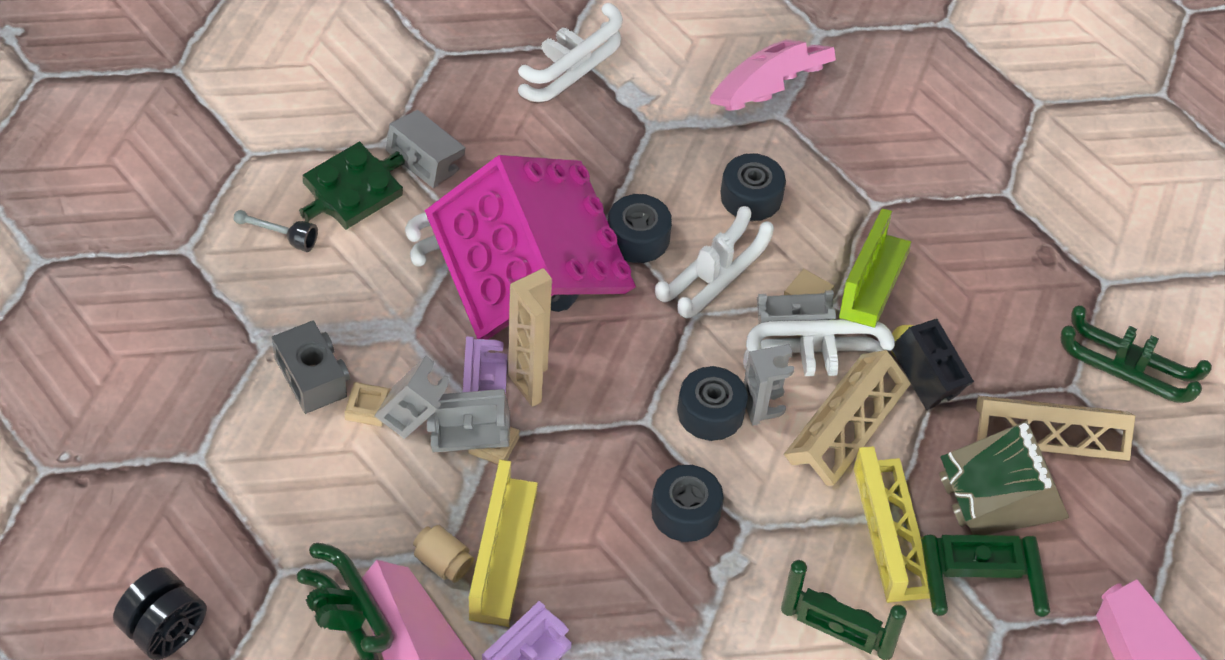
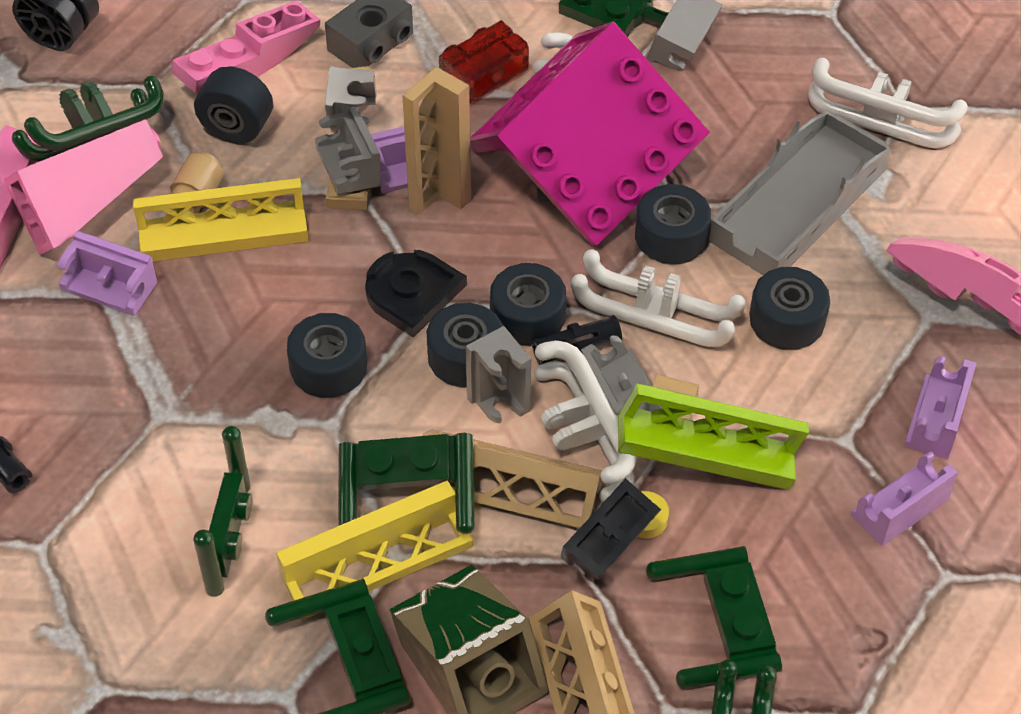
camera: 75 degrees right, 0 degrees up
none -> bright pink slope [172,0,321,93]
none -> black wheel [194,66,274,144]
none -> dark green plate [338,433,475,534]
none -> black tile [365,250,467,337]
none -> clear red brick [439,20,529,103]
none -> black wheel [490,263,566,346]
none -> black pin [532,315,622,365]
none -> dark green plate [646,546,782,689]
none -> light grey piece [708,112,891,275]
none -> lavender hinge [851,451,958,546]
none -> lavender hinge [904,356,976,459]

